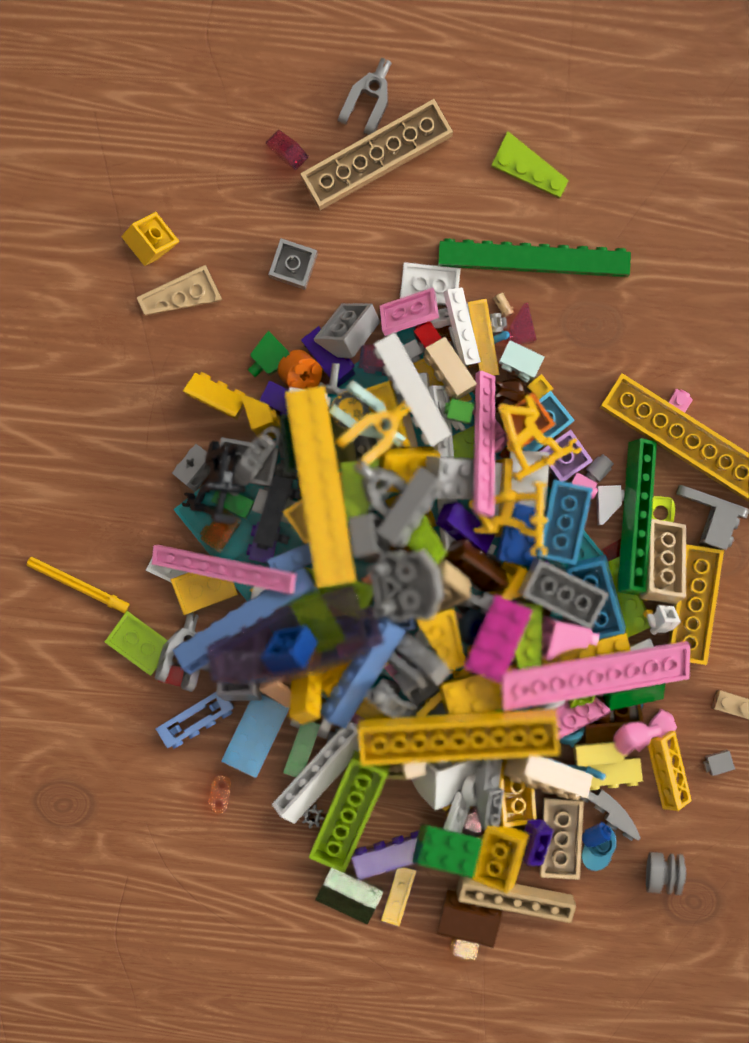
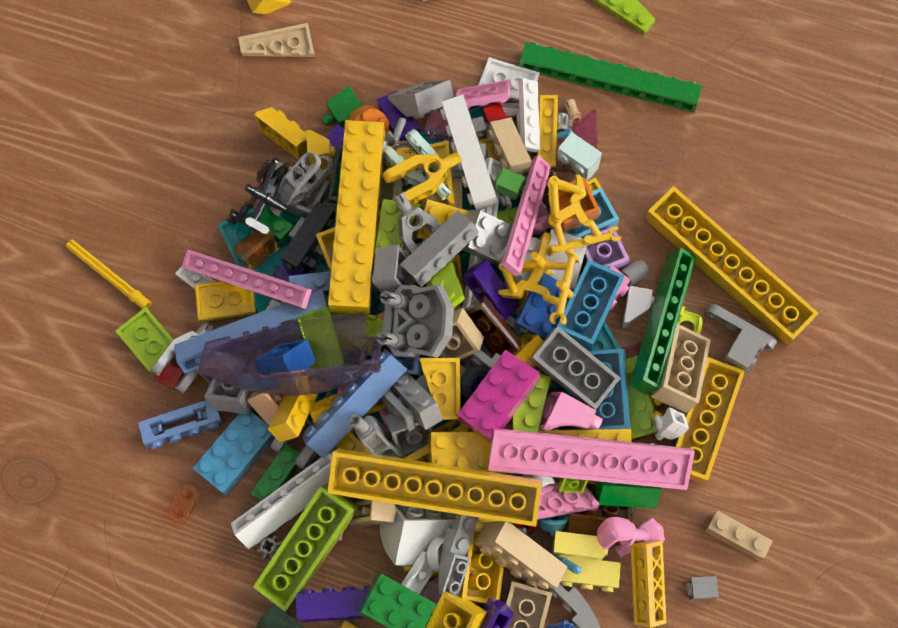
camera: 15 degrees right, 15 degrees down
light grey brick [172,444,210,492] -> none
light grey brick [268,238,318,290] -> none
bright pink brick [667,389,692,413] -> none

